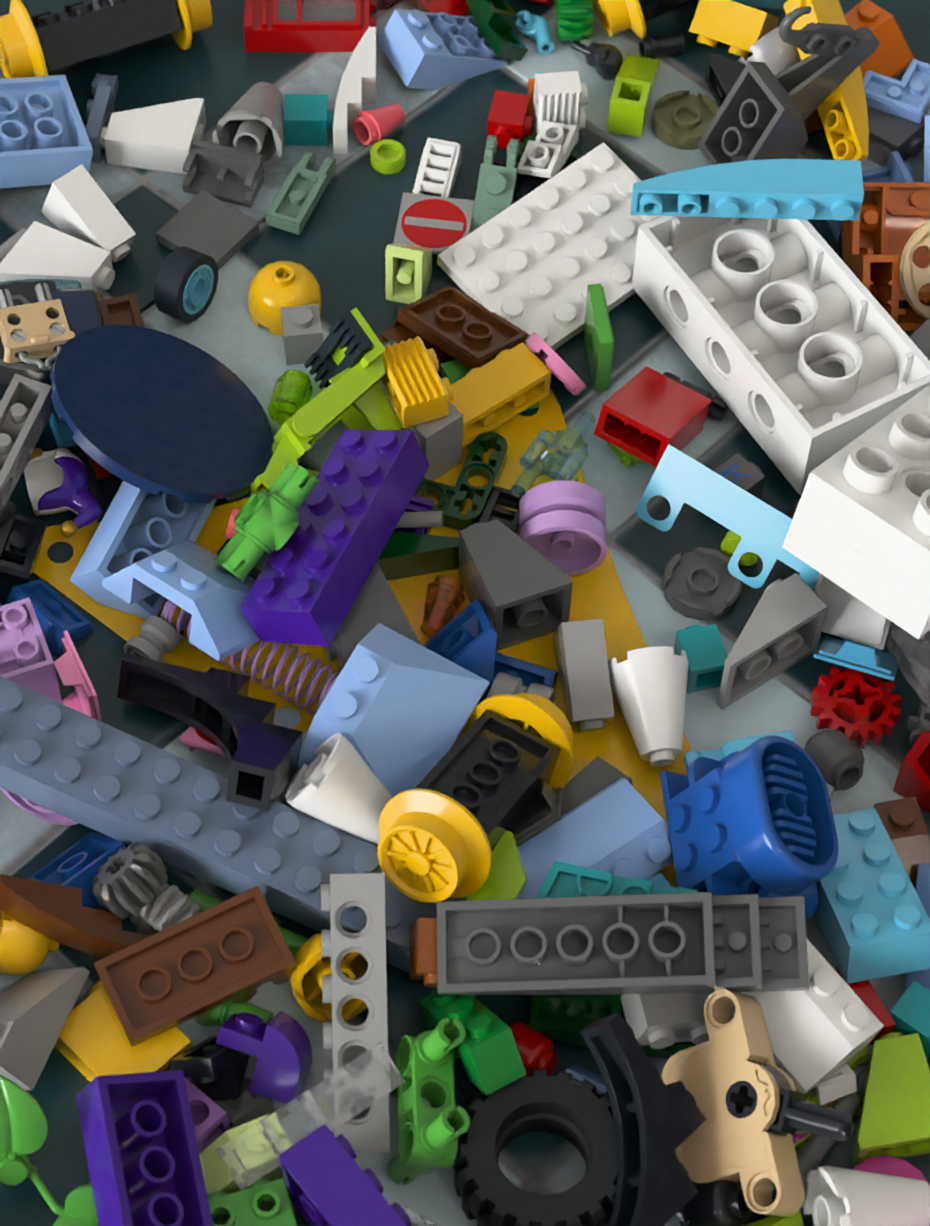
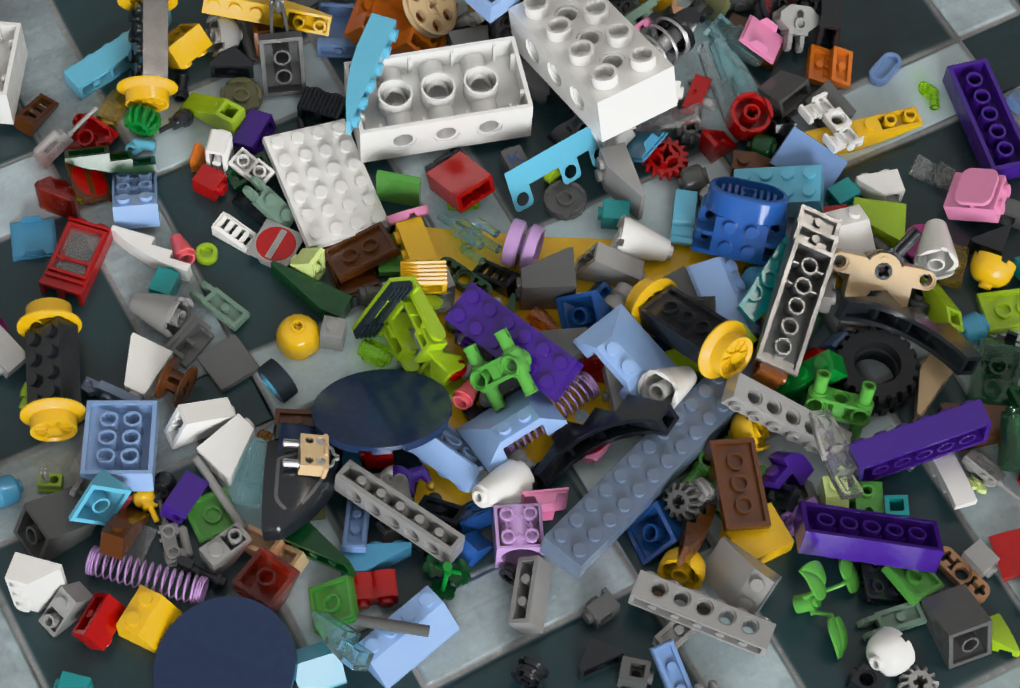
camera: 75 degrees left, 5 degrees up
none -> reddish brown piece [154,357,198,408]
none -> dark purple hinge [232,109,277,156]
none -> dark green slope [271,260,353,320]
none -> white cone [472,459,535,508]

